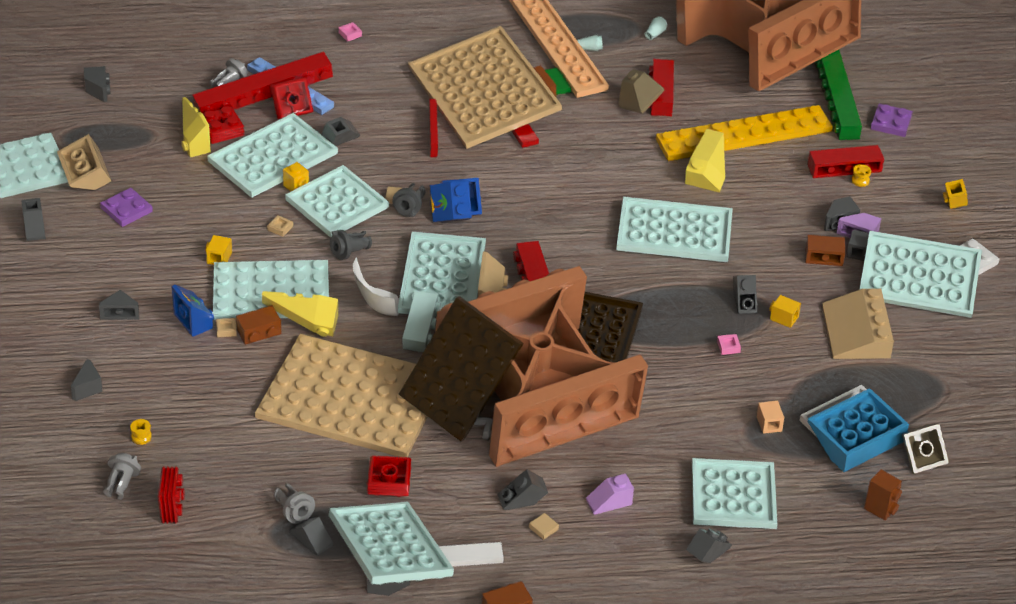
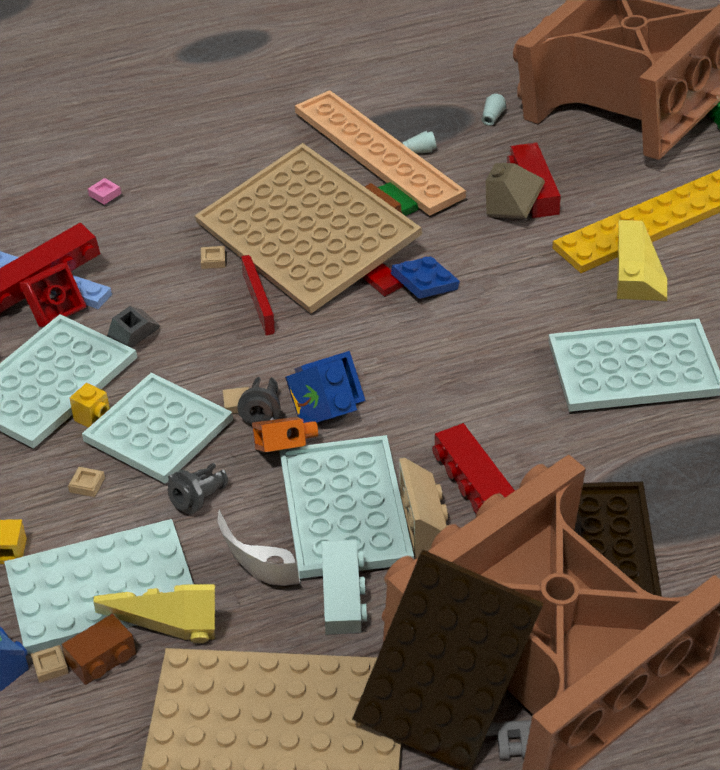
camera: 10 degrees left, 0 degrees up
none -> tan tile [201,246,225,269]
none -> orange torso [252,417,318,452]
none -> blue plate [391,256,460,299]

